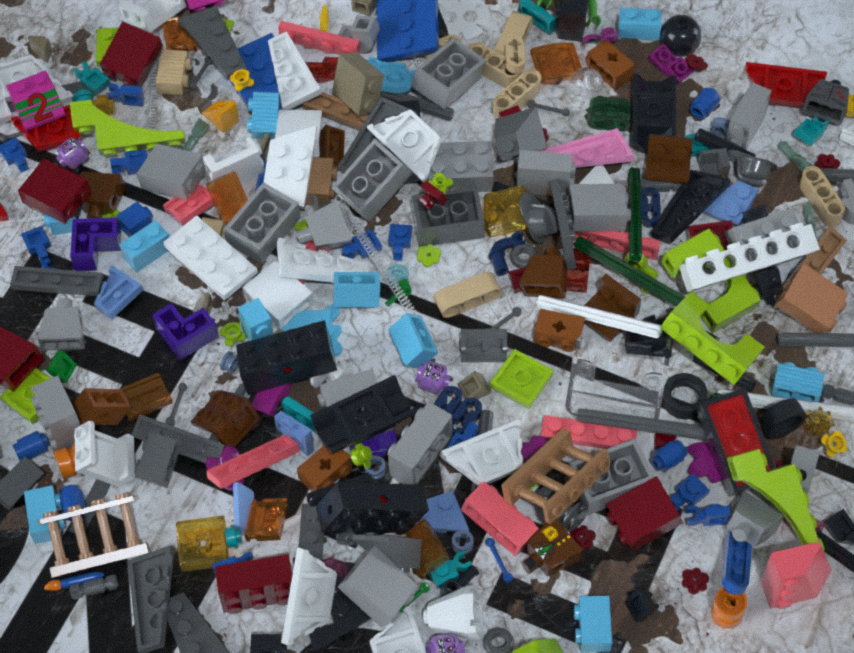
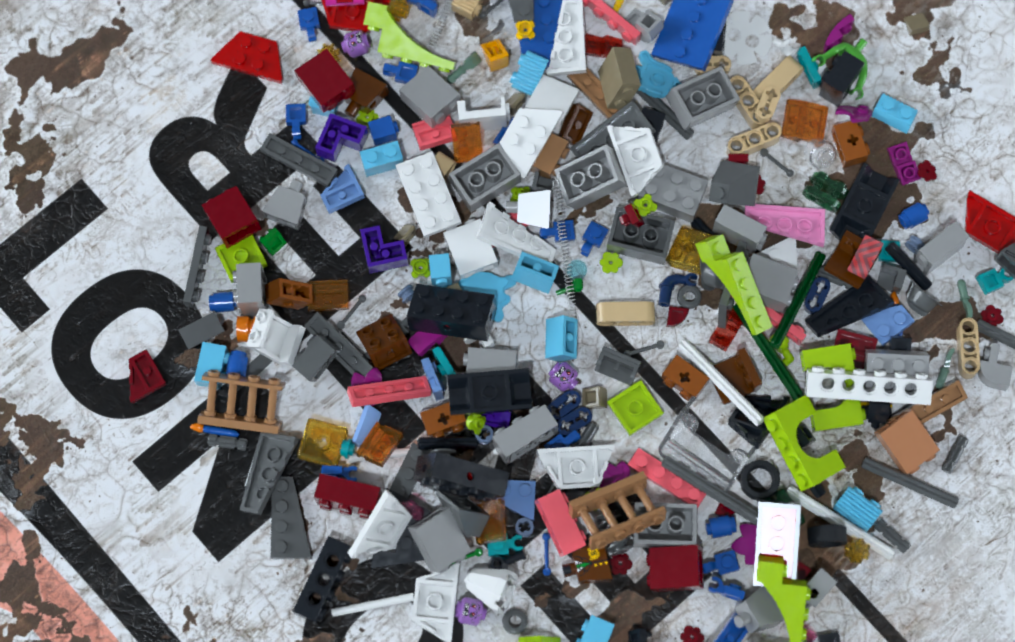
camera: 25 degrees right, 15 degrees up
reddish brown torso [519,247,568,298] -> none
black cylinder [659,14,701,57] -> none
yellow plate [821,431,847,457] -> none
none -> lime arch [695,234,772,335]
none -> tile [847,234,884,279]

